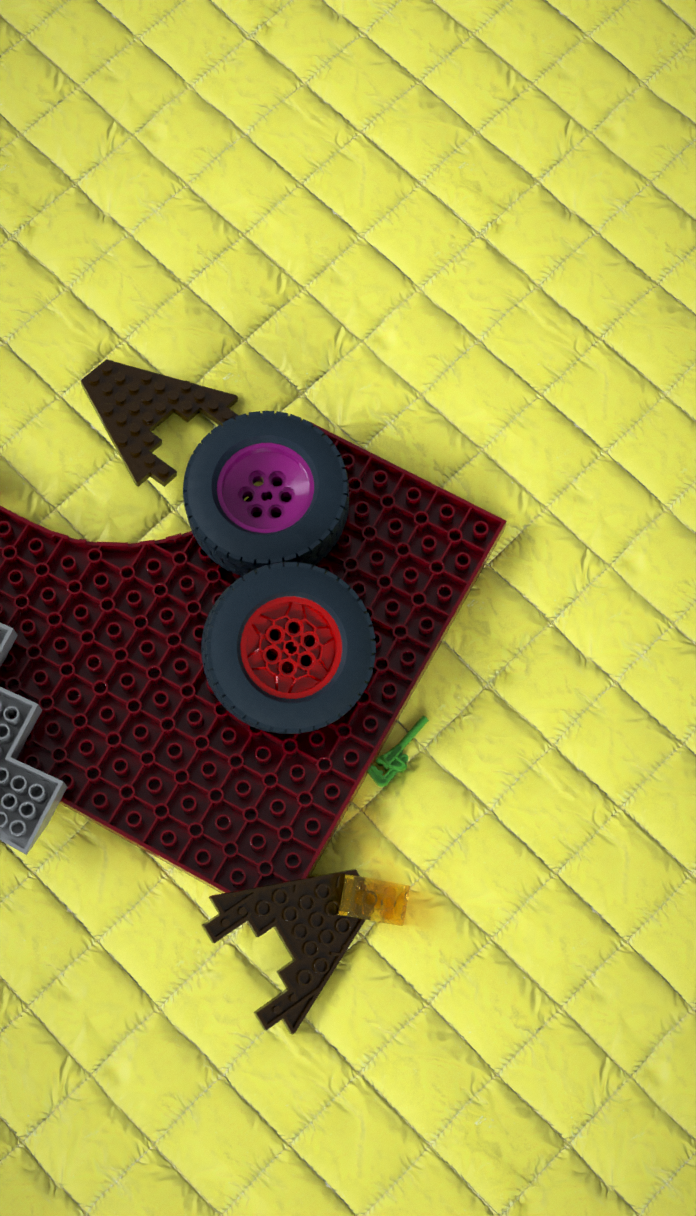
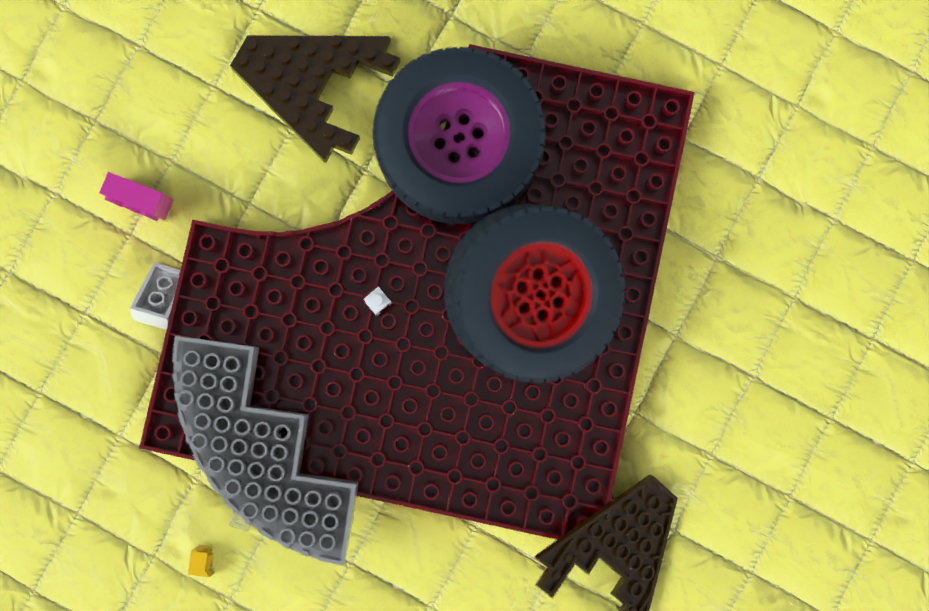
camera: 20 degrees left, 15 degrees up
clear yellow brick [339,874,410,926] -> none
bright green piece [368,716,429,787] -> none
none -> white window [364,287,392,316]

